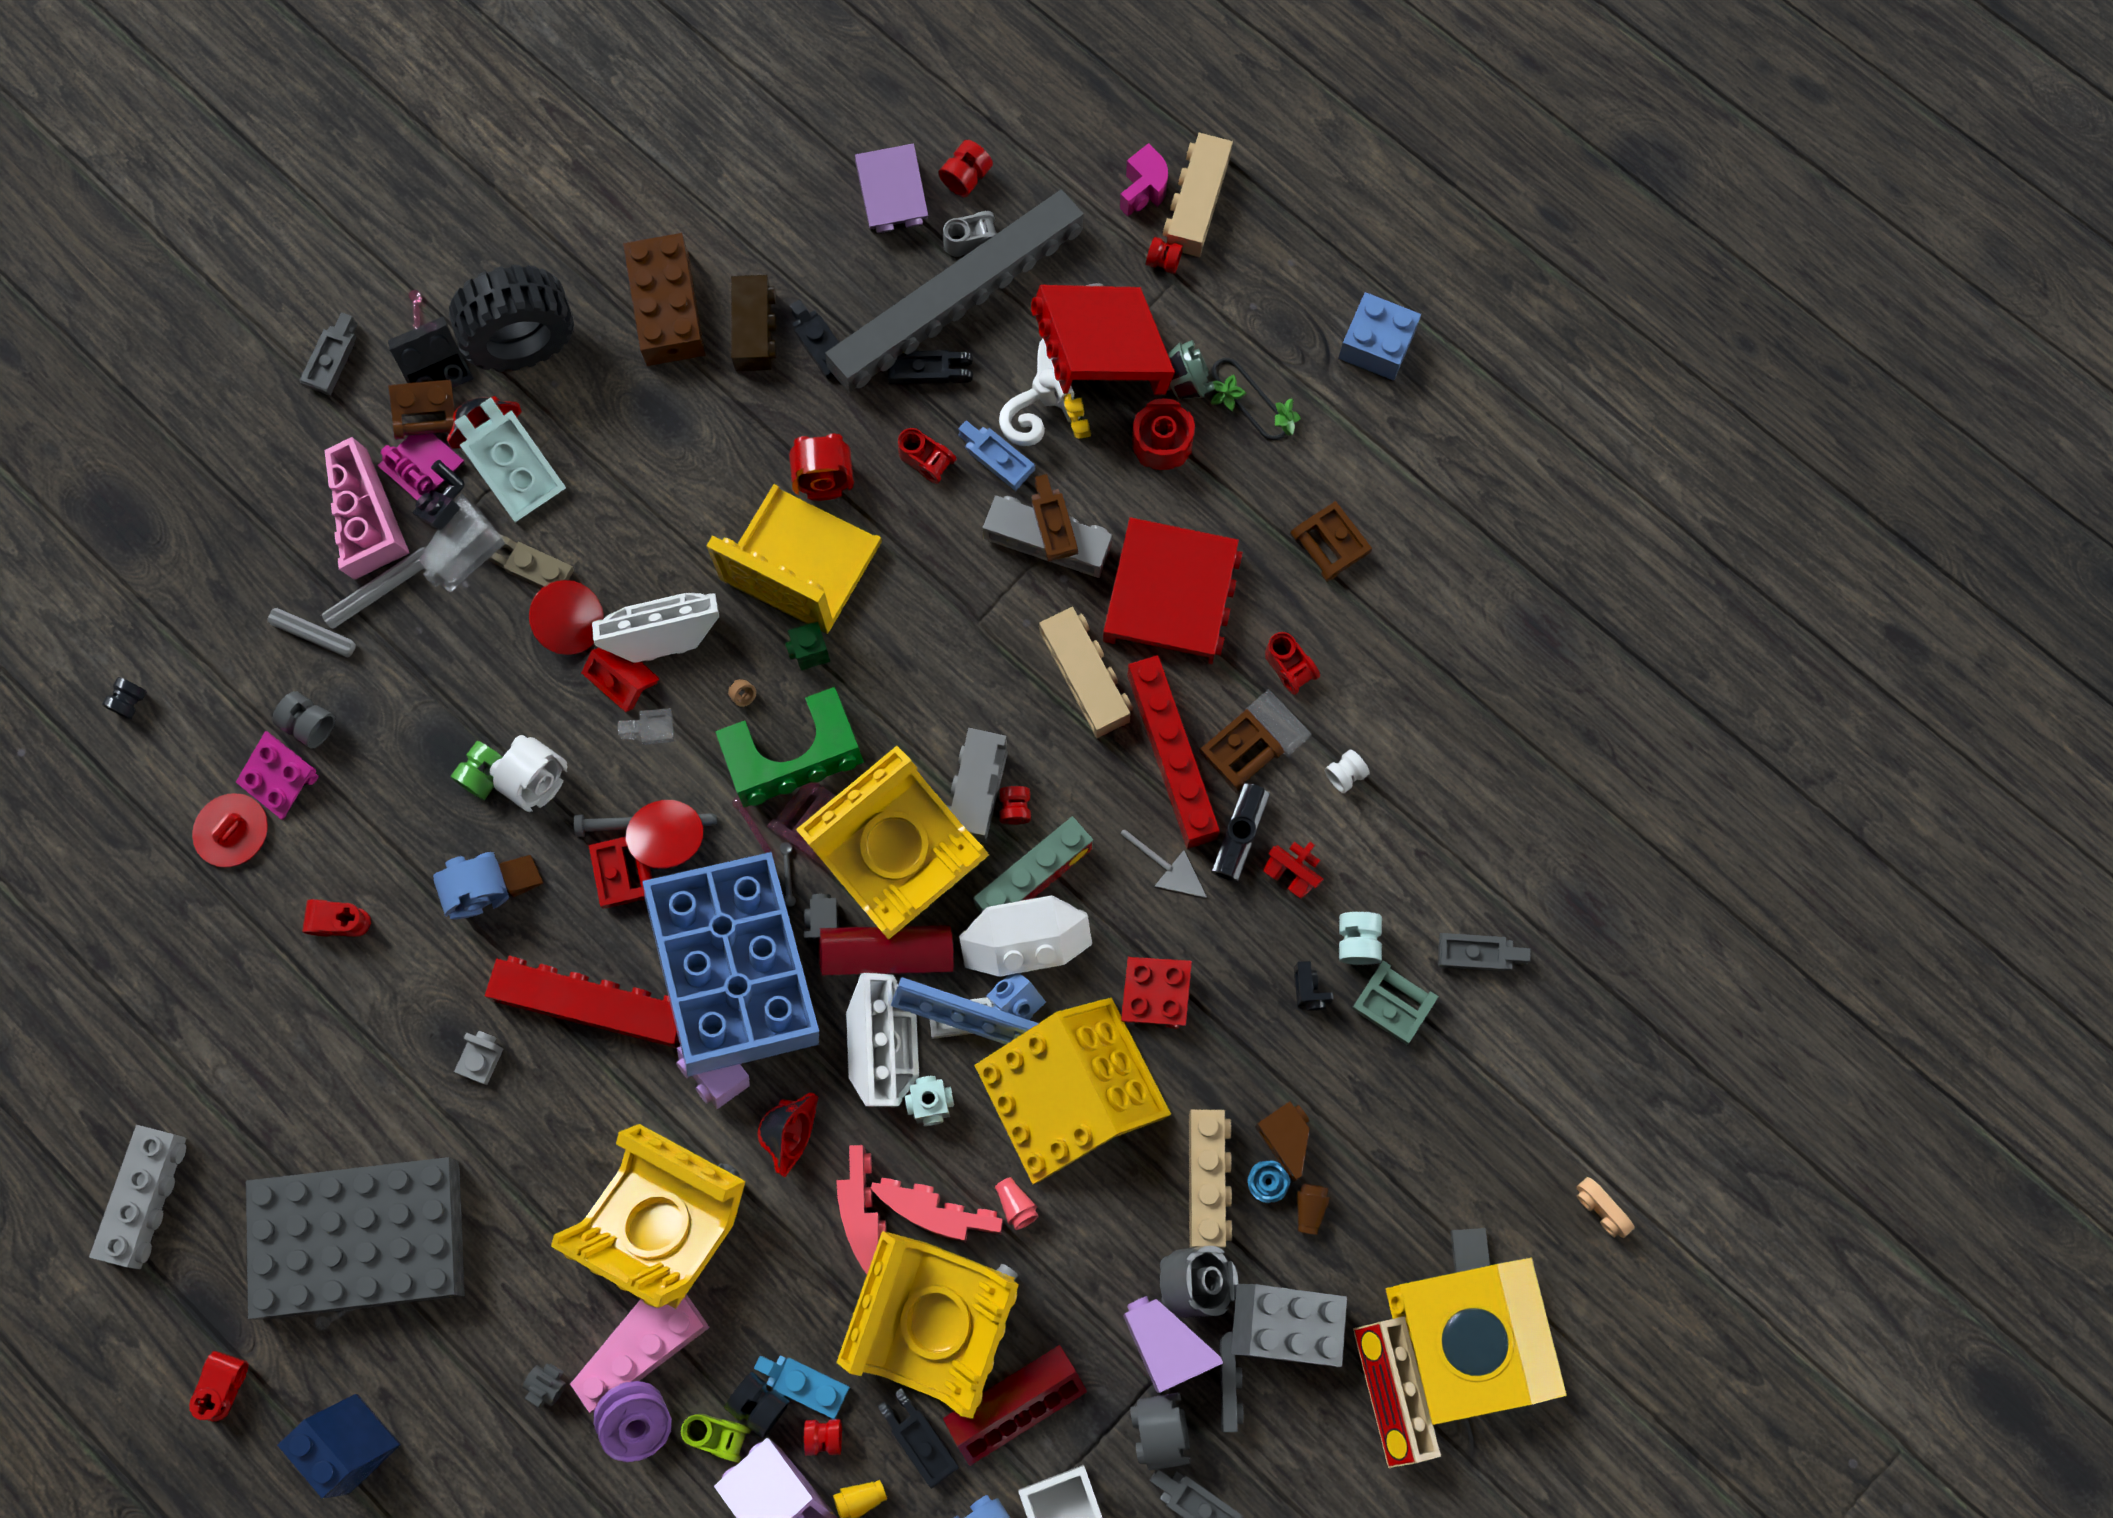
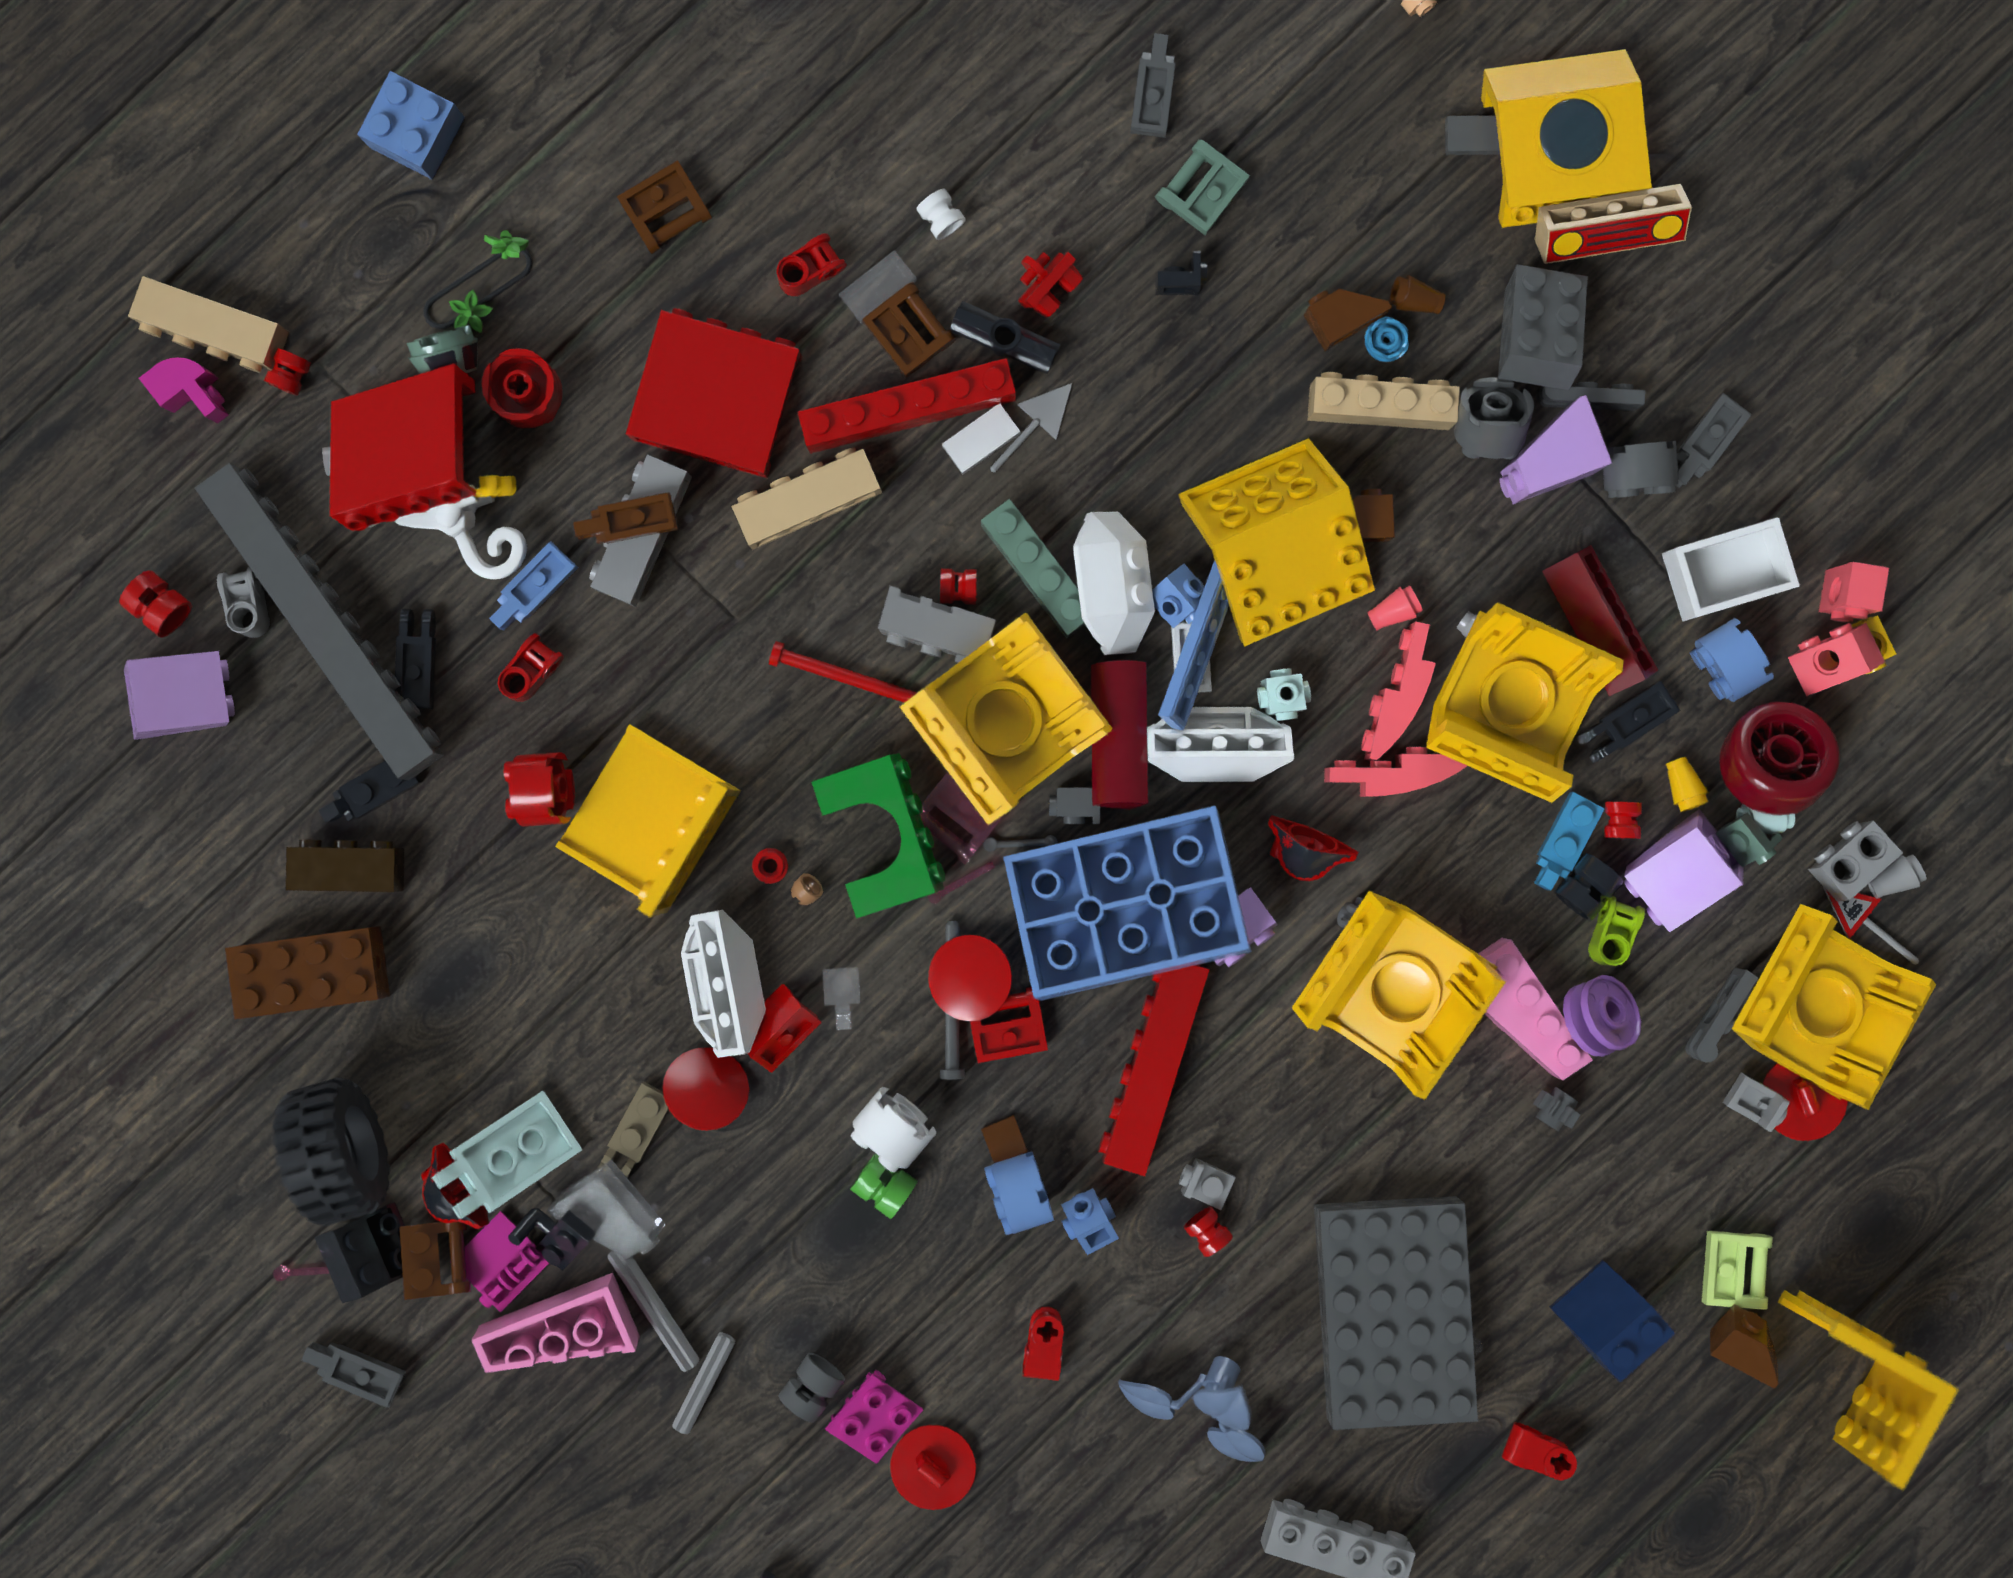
camera: 90 degrees left, 15 degrees up
dark green brick [785,621,831,671] -> none
red hinge [1121,957,1192,1029] -> none
light aqua wheel [1339,912,1382,965] -> none
none -> red plate [752,848,788,884]
none -> red bar [768,641,918,703]
none -> white tile [942,403,1020,474]
none -> medium blue brick [1061,1188,1119,1255]
none -> sand blue plant [1118,1356,1266,1462]
none -> red wheel [1183,1206,1233,1257]
none -> reddish brown slope [1352,489,1395,543]

